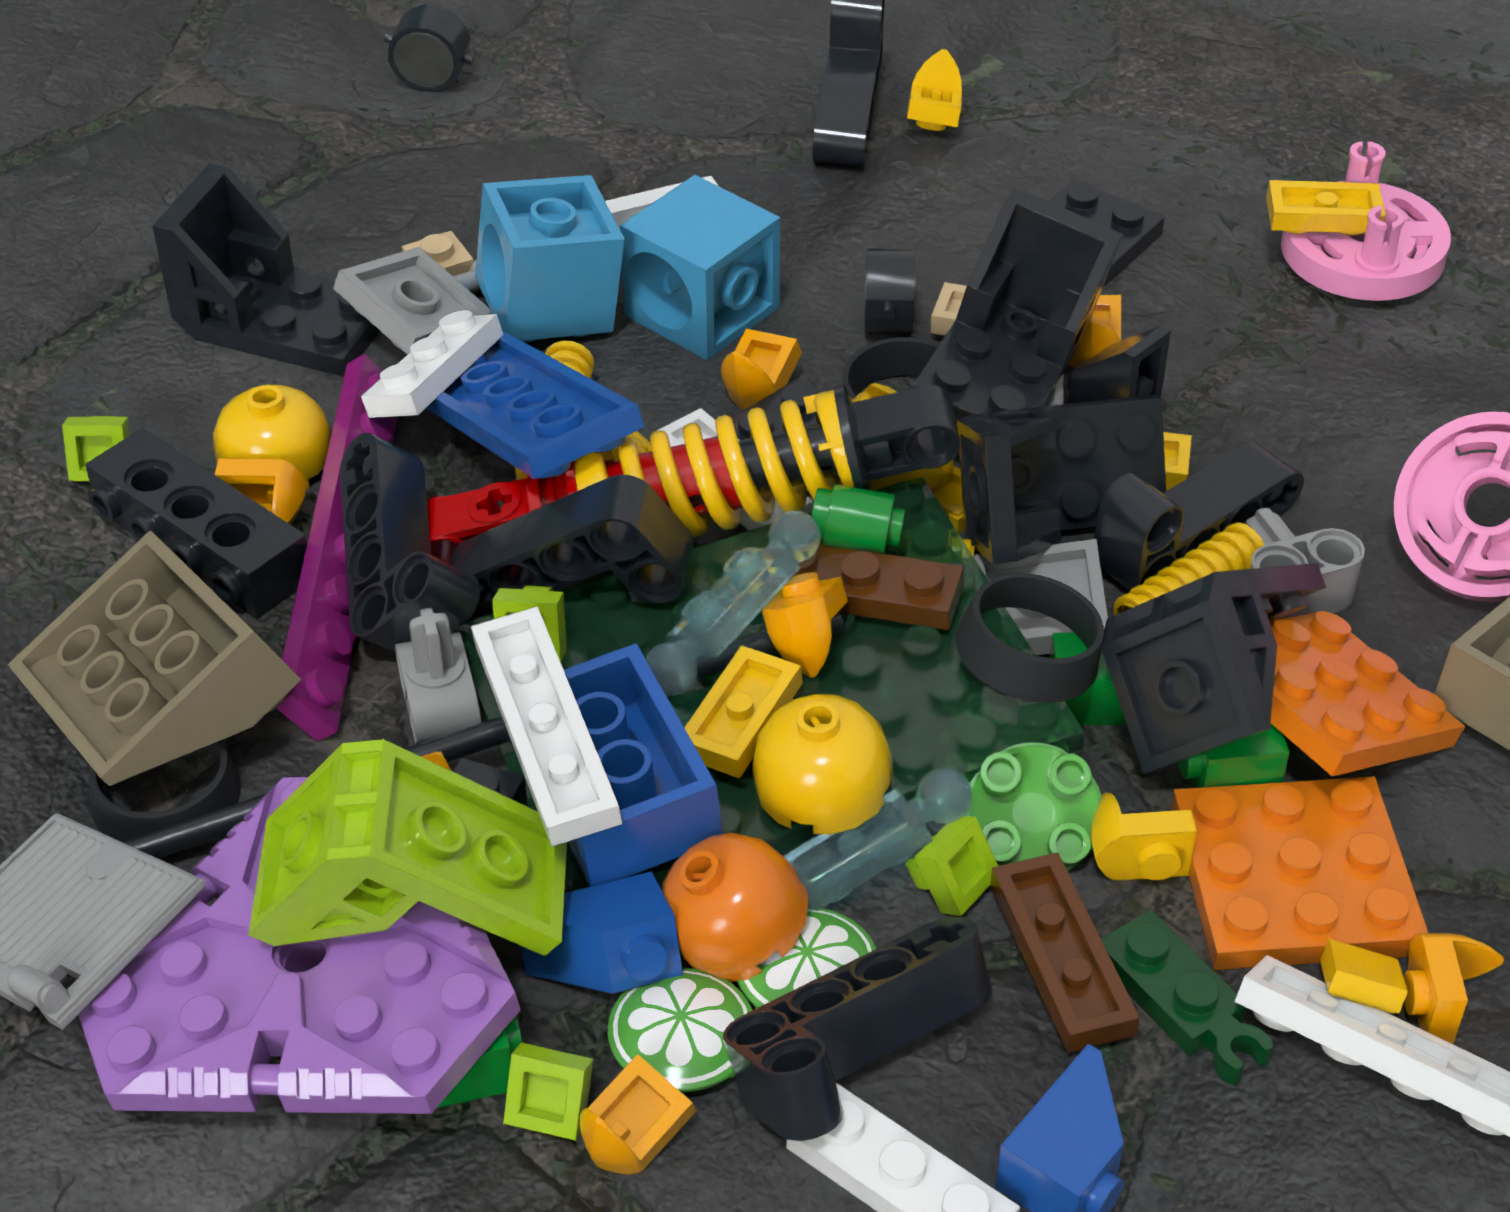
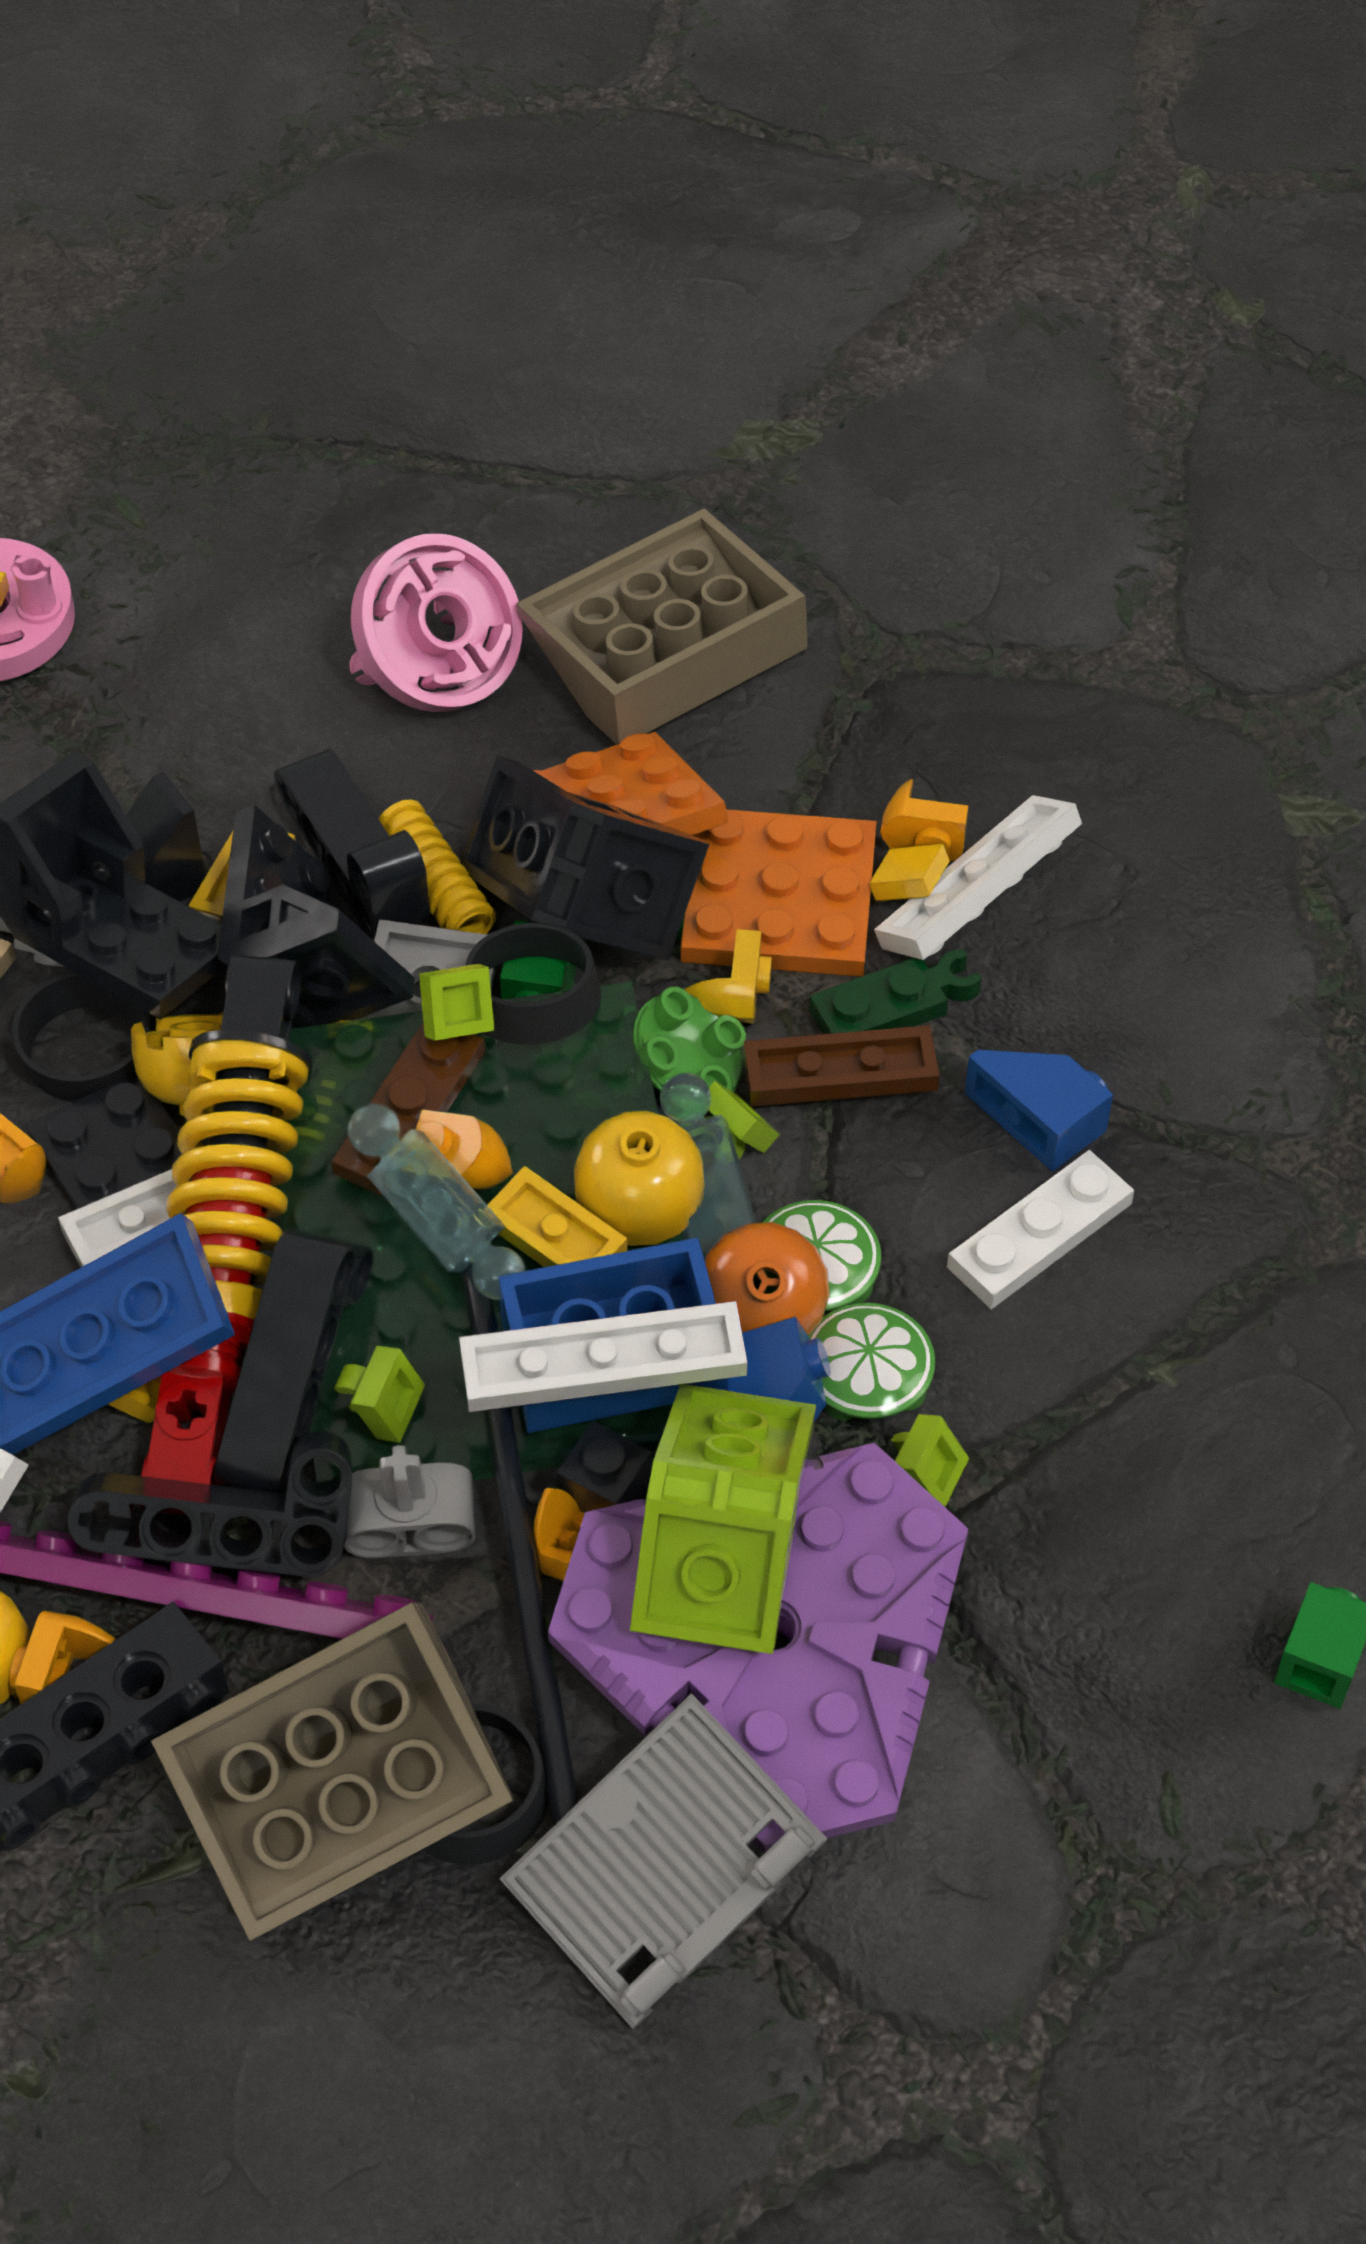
camera: 80 degrees left, 10 degrees up
light orange plate [580,1054,697,1175] -> none
black beam [723,917,992,1141] -> none
green brick [809,484,905,554] -> none
light grey beam [1245,508,1365,620] -> none
none -> lime tile [419,964,494,1041]

